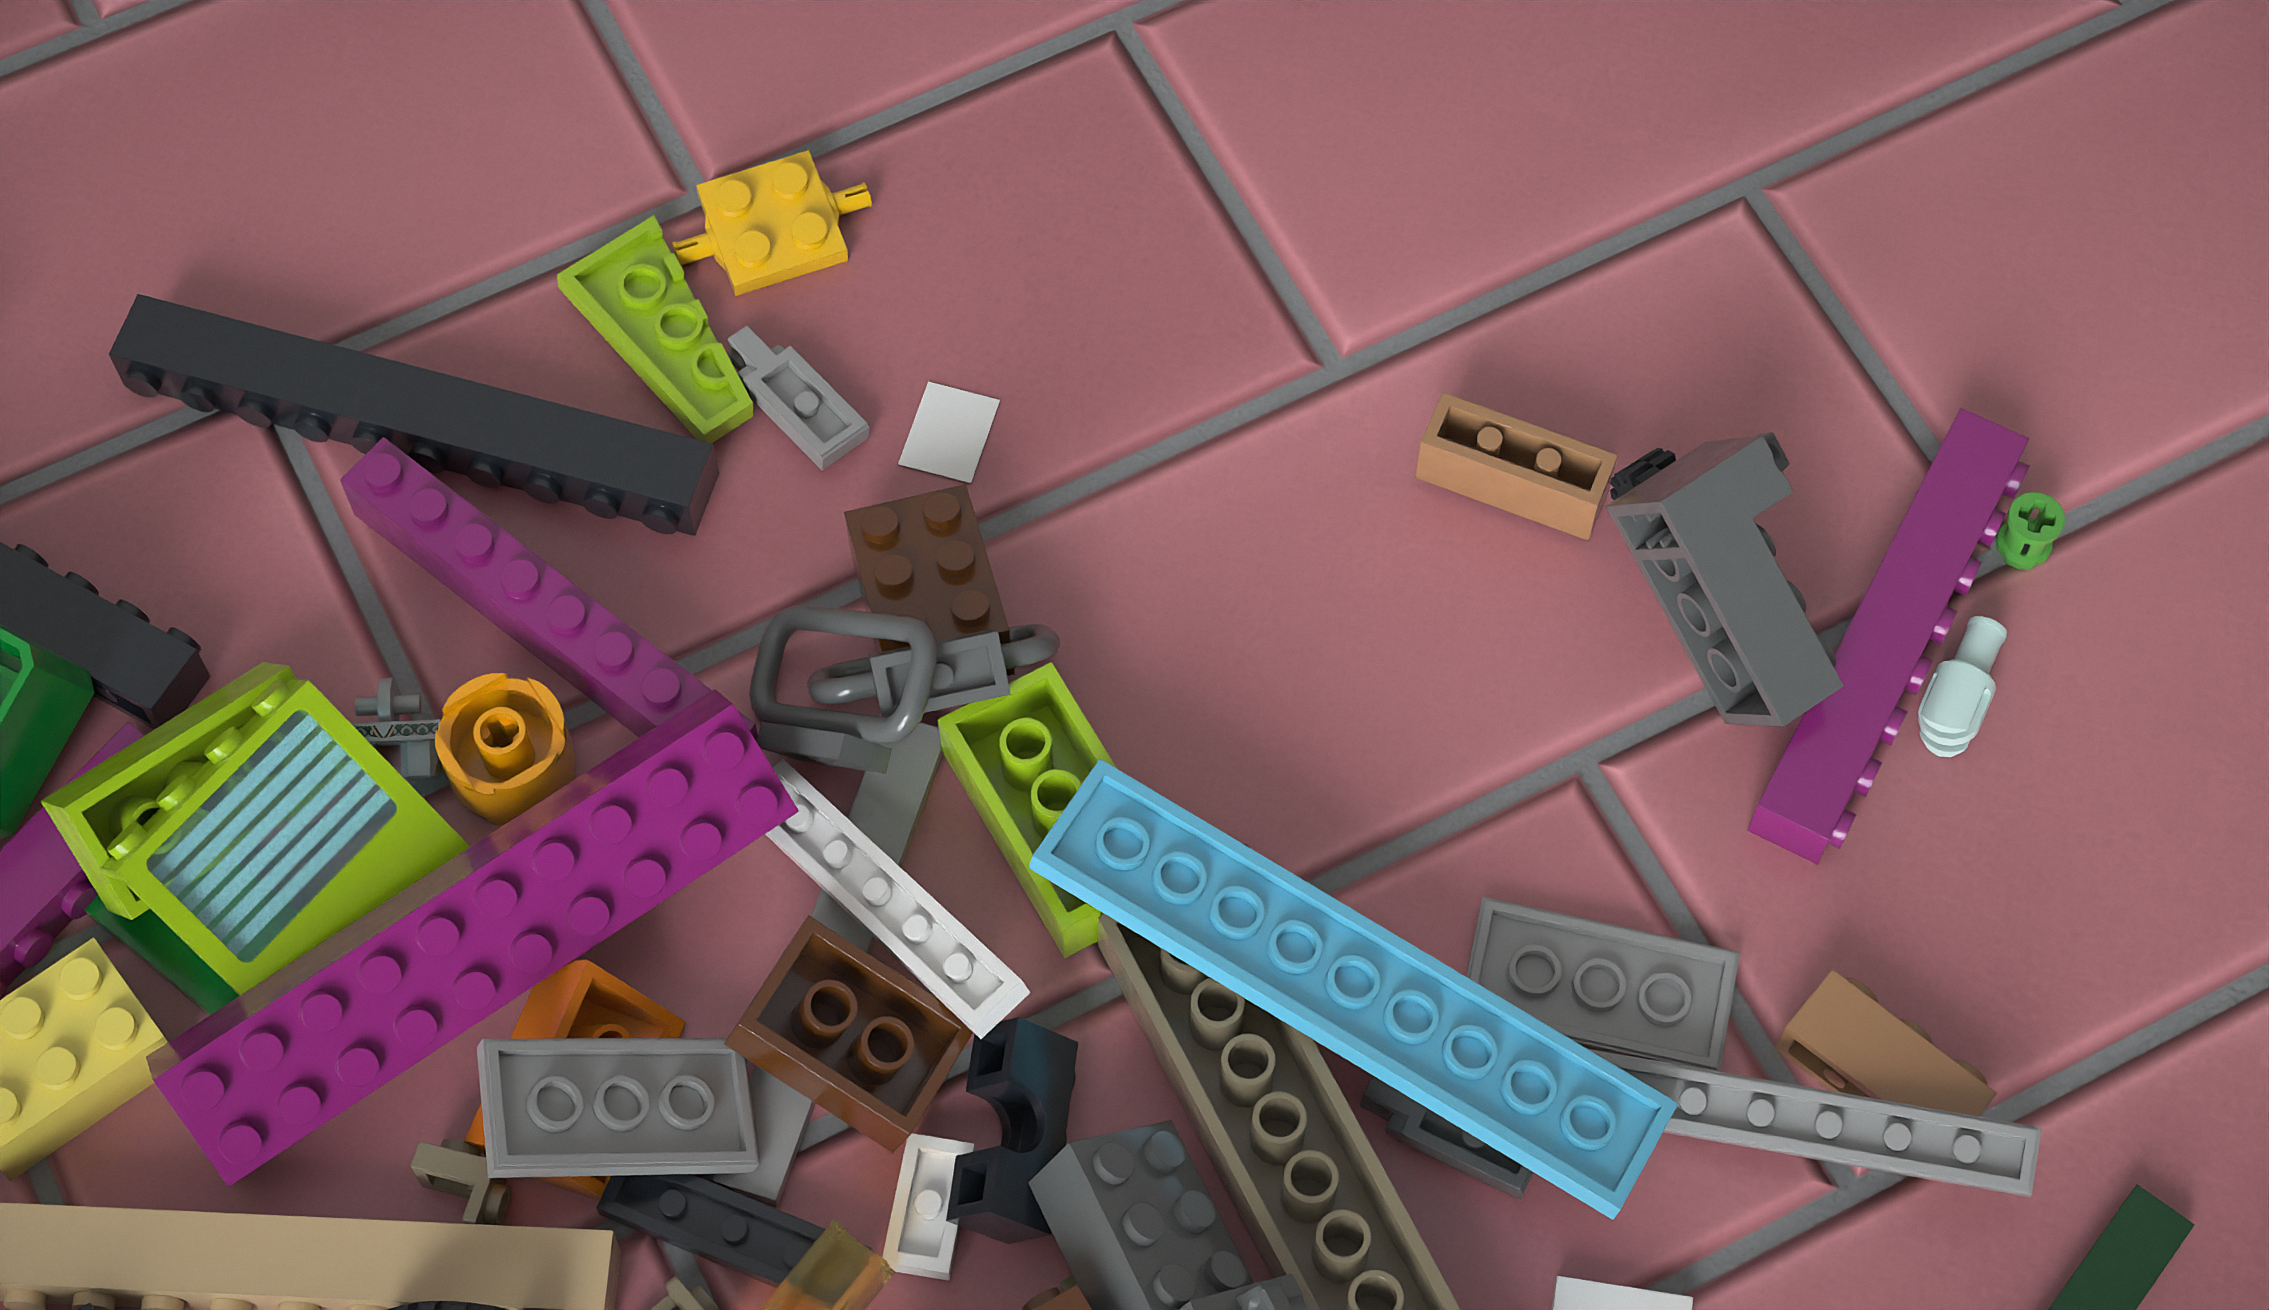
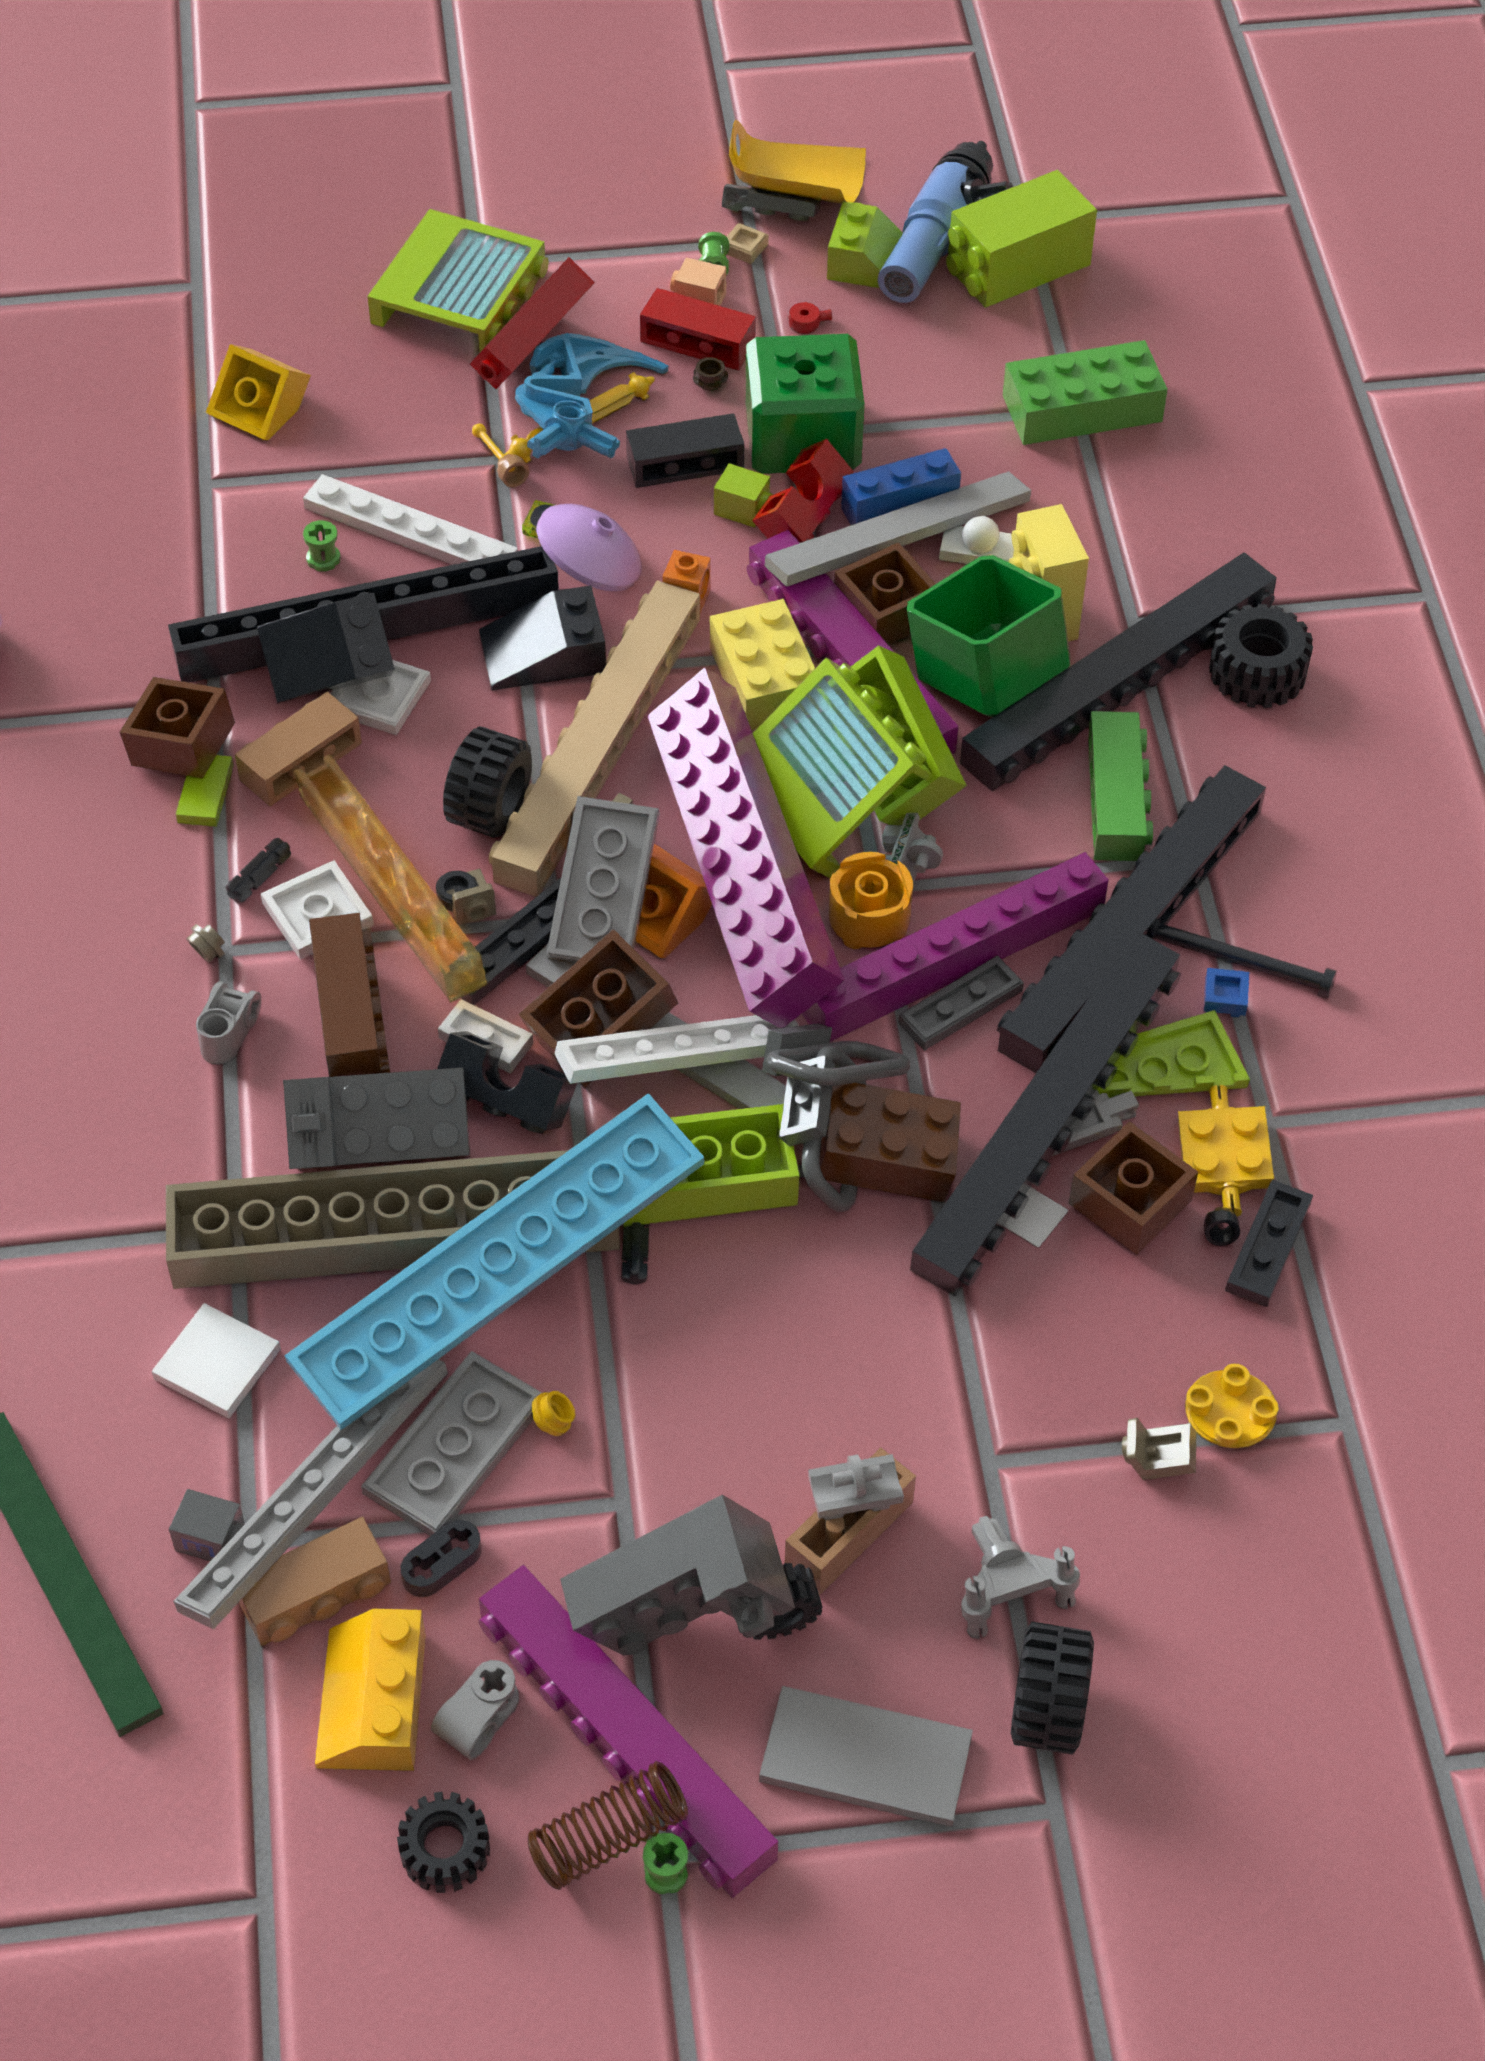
camera: 110 degrees right, 10 degrees down
light aqua arm [1918,616,2007,757] -> none
none -> dark grey brick [169,1489,245,1561]
none -> yellow slope [315,1609,426,1771]
none -> black tyre [397,1792,490,1893]
none -> black beam [400,1520,482,1597]
none -> light grey piece [431,1660,519,1760]
none -> reddish brown piece [527,1761,688,1890]
none -> yellow plate [532,1391,575,1436]
none -> light grey tile [759,1686,973,1827]
none -> light grey hips [808,1454,904,1520]
none -> dark grey tile [898,955,1024,1051]
none -> black brick [910,931,1181,1297]
none -> light grey axle [961,1516,1080,1639]
none -> black tyre [1010,1621,1094,1755]
none -> reddish brown brick [1069,1121,1198,1255]
none -> bright green brick [1088,711,1153,861]
none -> dark tan bracket [1122,1418,1197,1480]
none -> black bar [1155,923,1337,998]
none -> yellow dish [1185,1364,1279,1448]
none -> blue tile [1203,968,1249,1017]
none -> black hinge [1203,1207,1241,1246]
none -> black plate [1225,1180,1313,1307]

